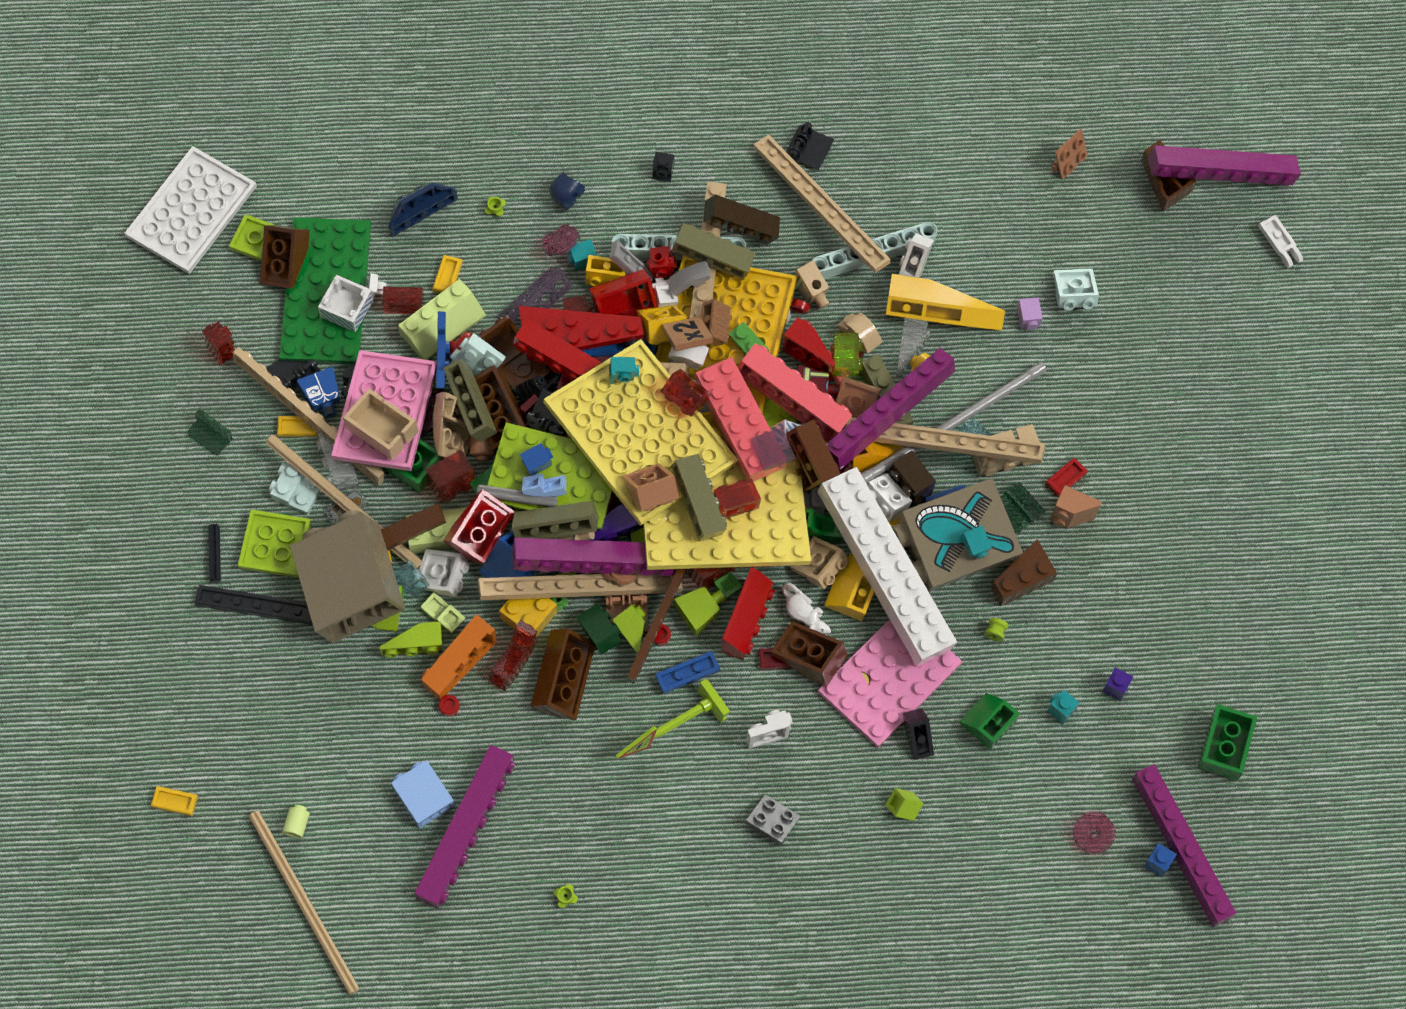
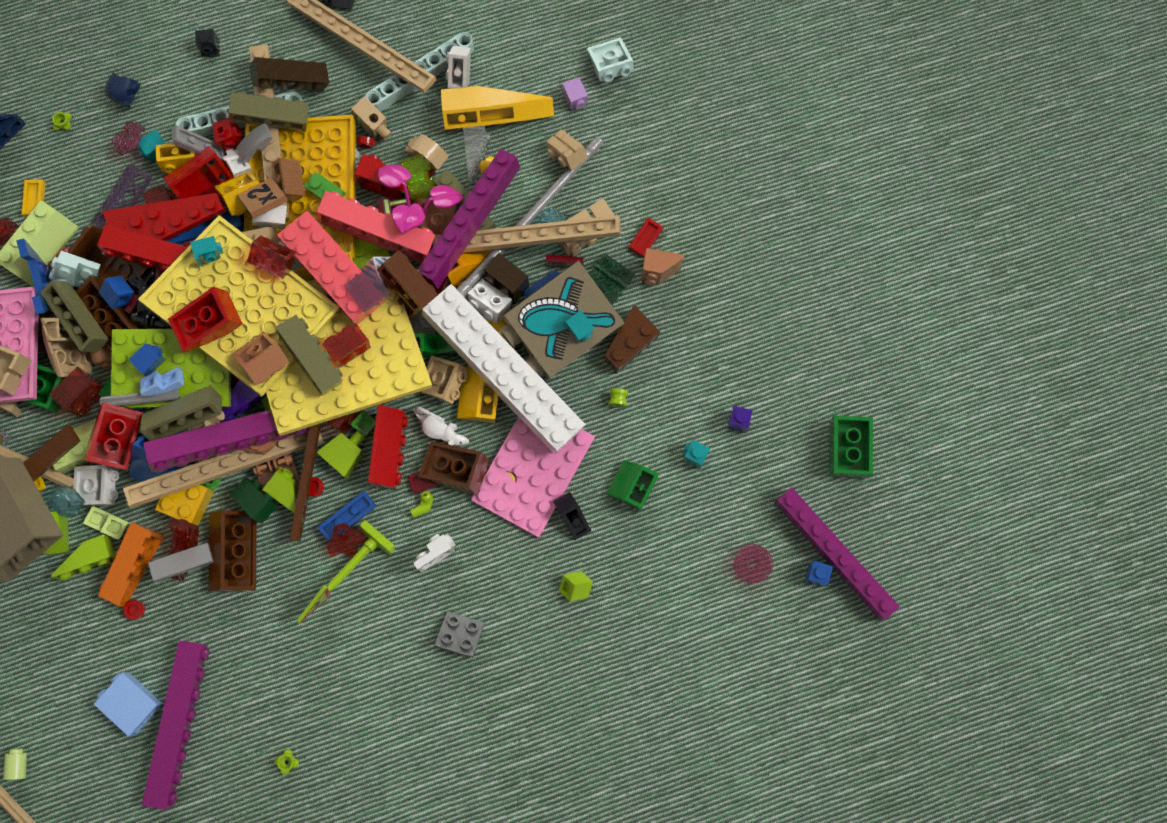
camera: 15 degrees left, 10 degrees up
none -> blue brick [99,276,134,309]
none -> light grey tile [148,543,214,582]
none -> red slope [168,287,243,353]
none -> clear red plate [327,523,366,558]
none -> dark pink plant [378,165,463,234]
none -> lime arm [410,491,433,518]
none -> tan brick [546,130,588,170]
none -> dark red tile [546,254,584,269]

